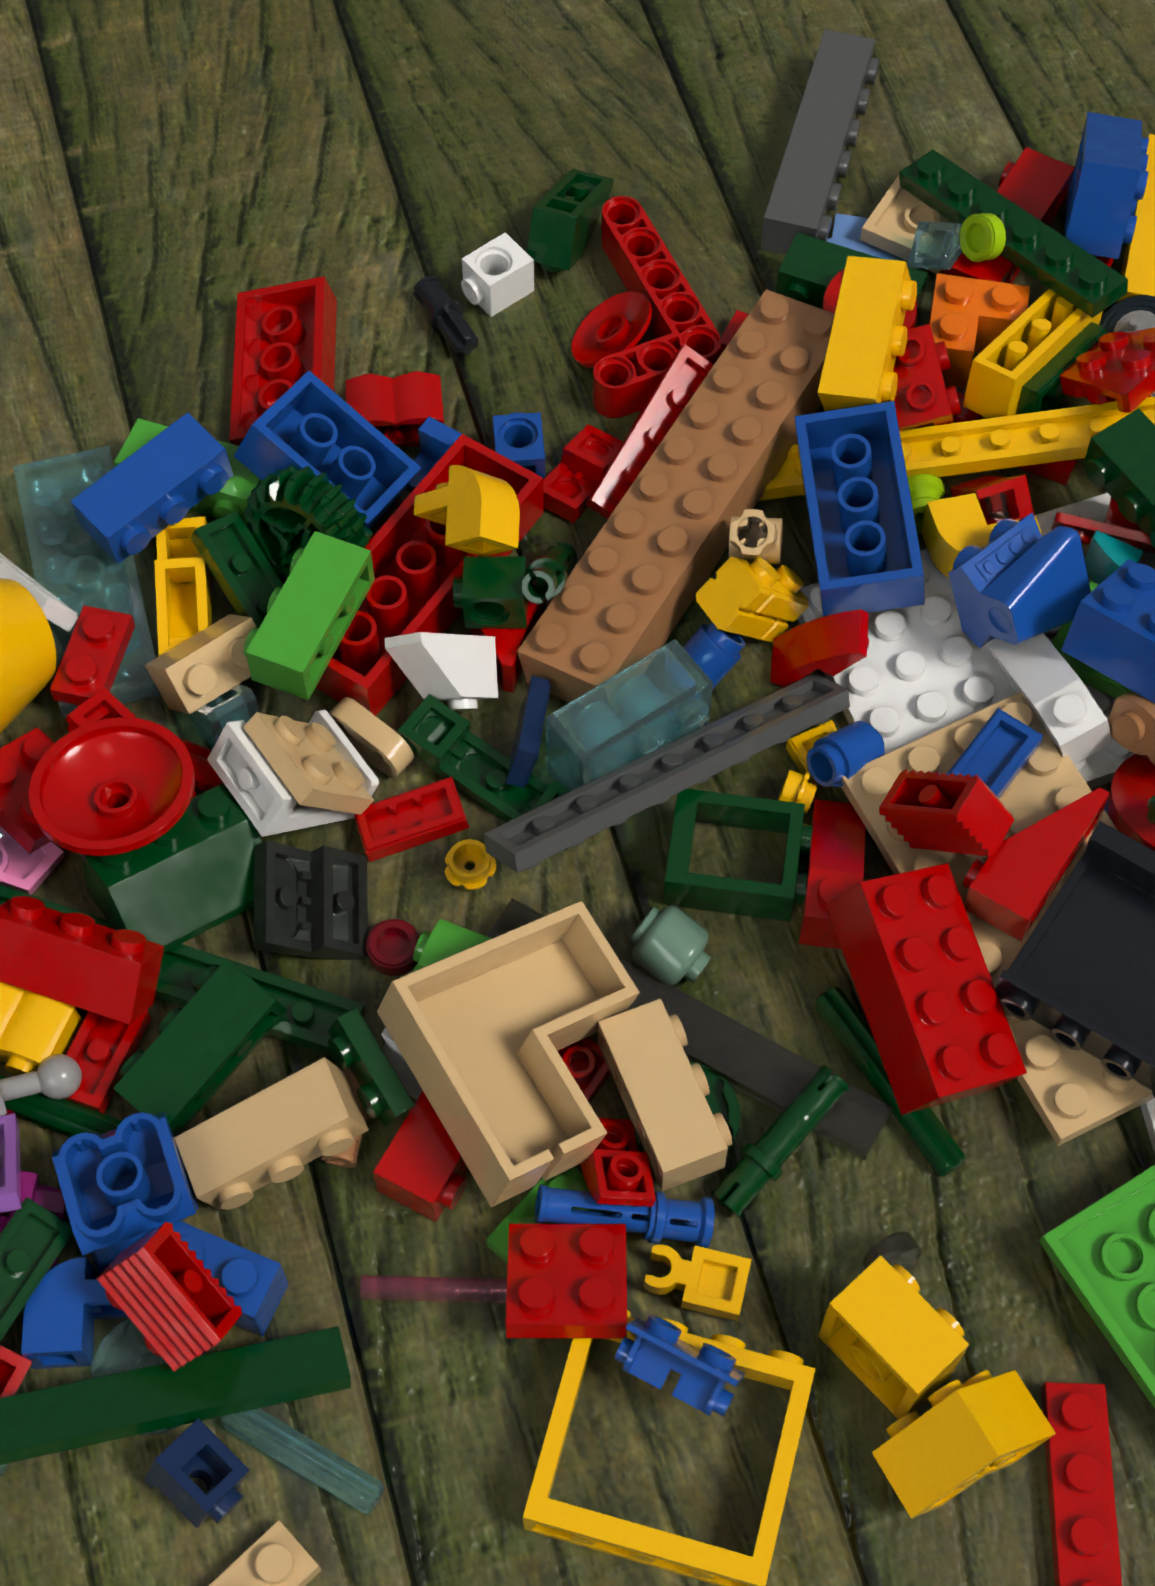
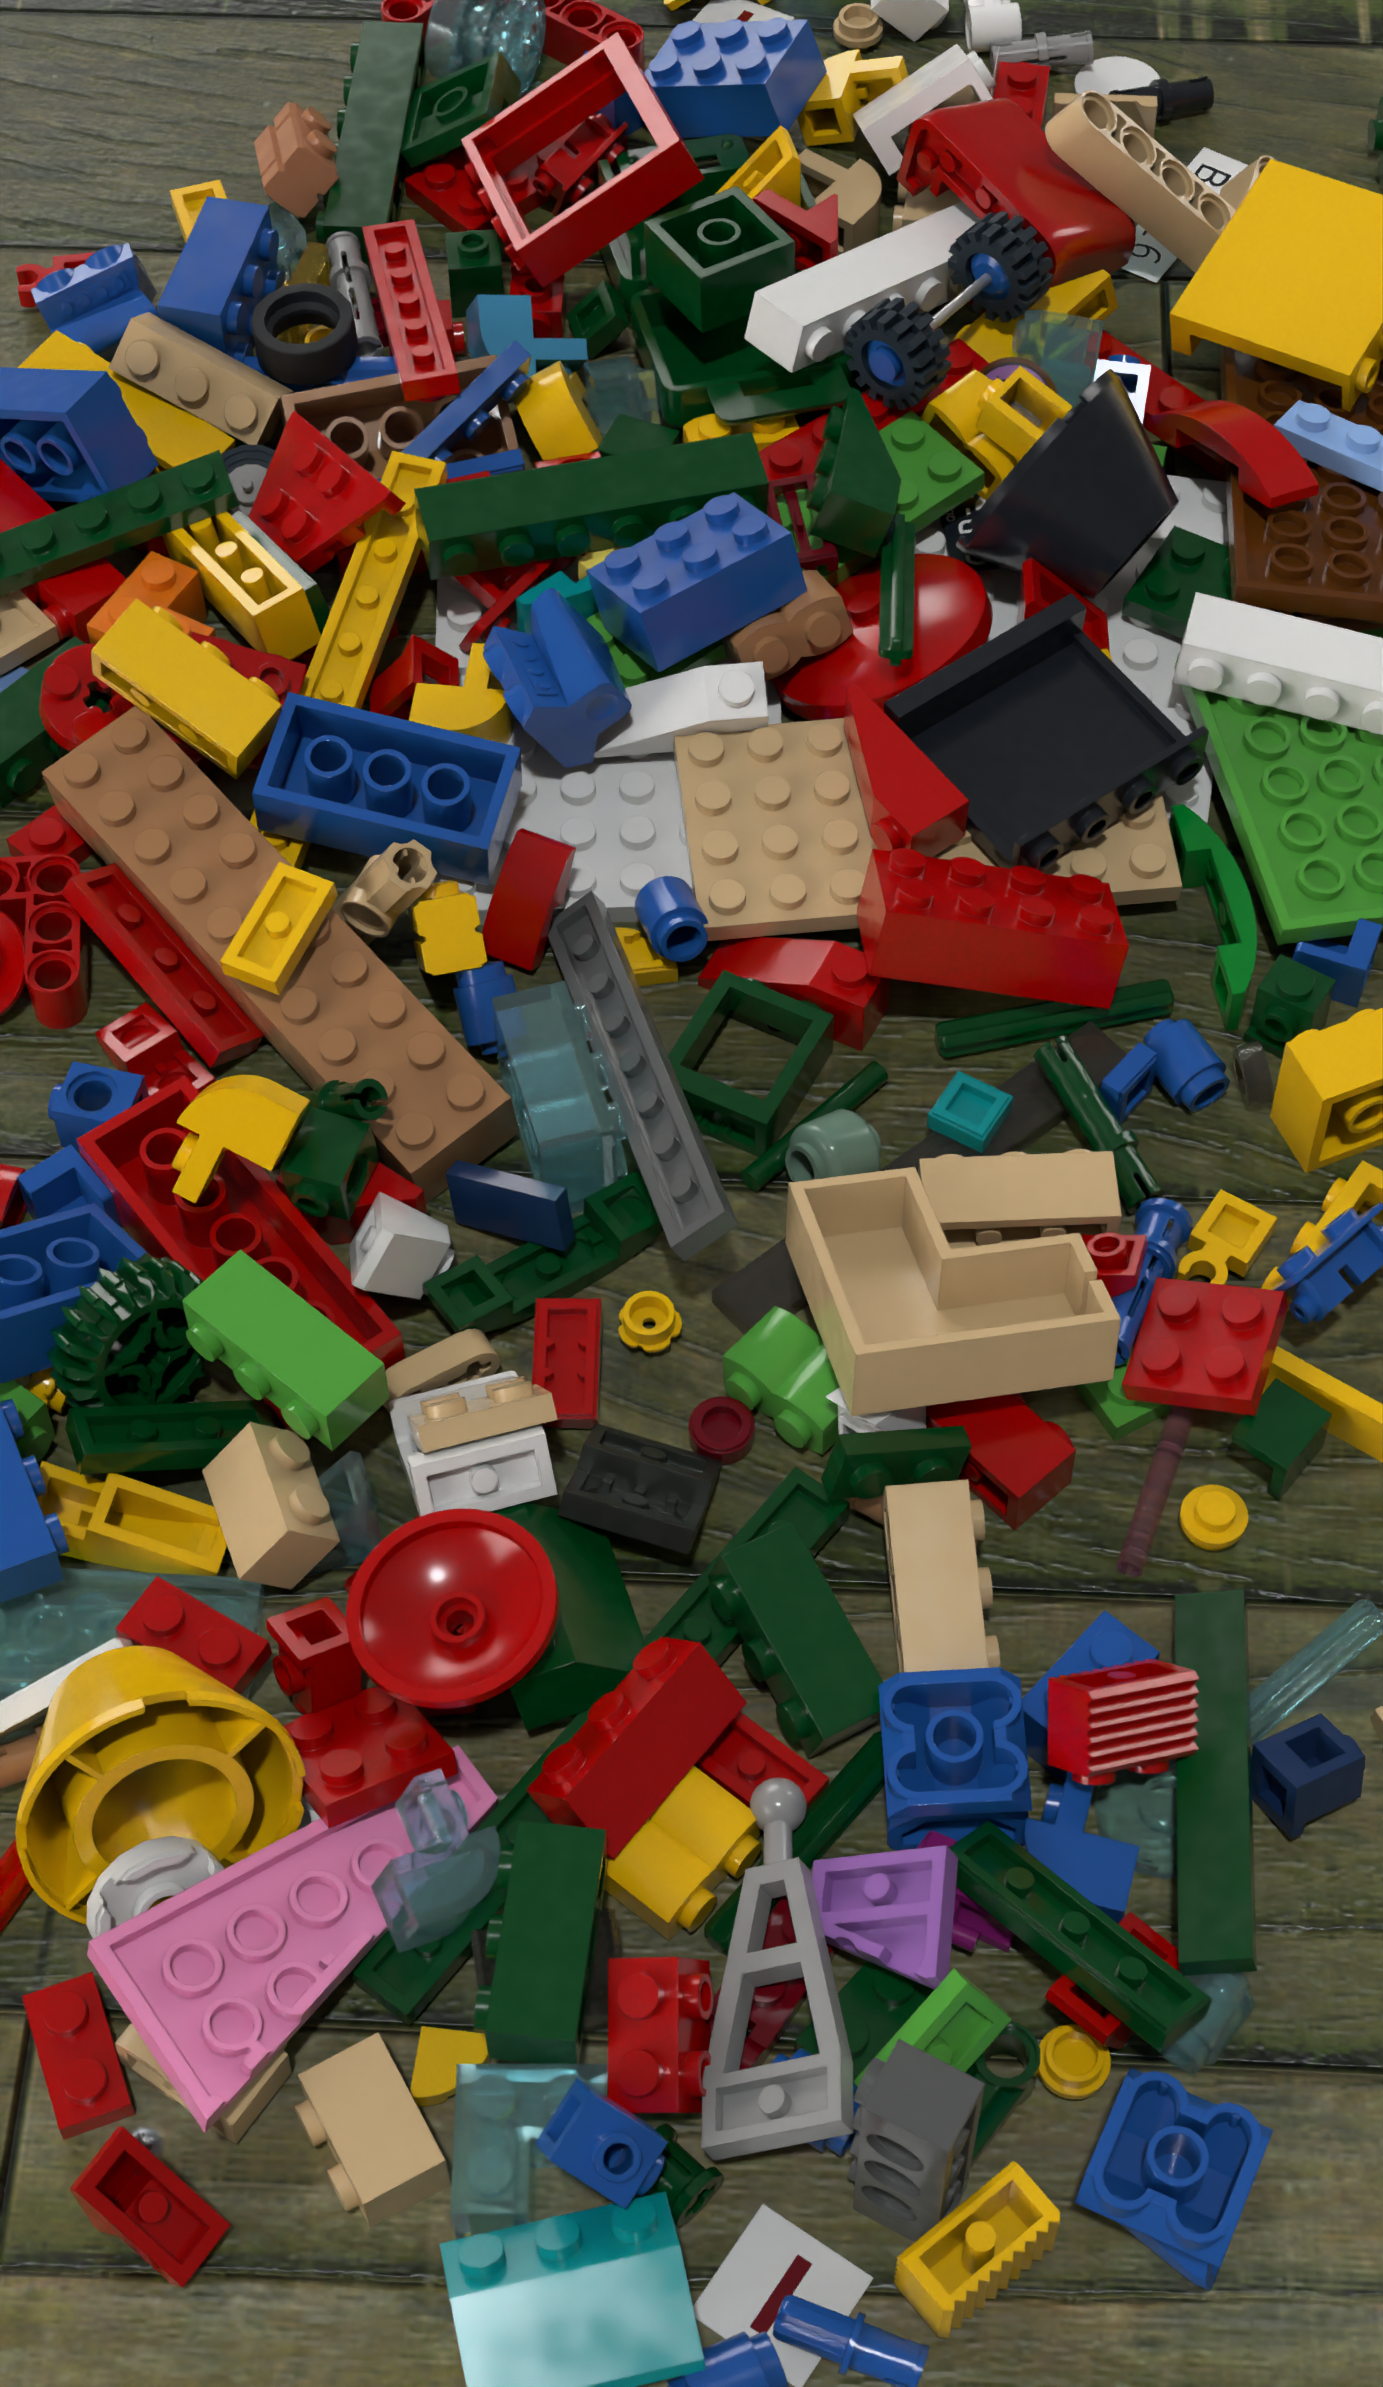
camera: 70 degrees left, 5 degrees down
yellow plate [777,770,817,814] -> none
red brick [879,769,1014,857] -> none
clear light blue slope [907,221,962,270] -> none
blue tile [947,708,1043,798] -> none
lime tile [959,213,1006,262] -> none
none -> yellow plate [220,862,338,995]
none -> dark green bar [741,1061,888,1192]
none -> teal tile [927,1070,1014,1153]
none -> blue tile [1100,1042,1157,1123]
none -> blue brick [1143,1019,1230,1112]
none -> green slope [1169,804,1257,1031]
none -> yellow plate [1179,1484,1248,1551]
none -> dark green panel [1232,1378,1332,1500]
none -> dark green brick [1243,954,1336,1059]
none -> blue panel [1292,918,1383,1008]

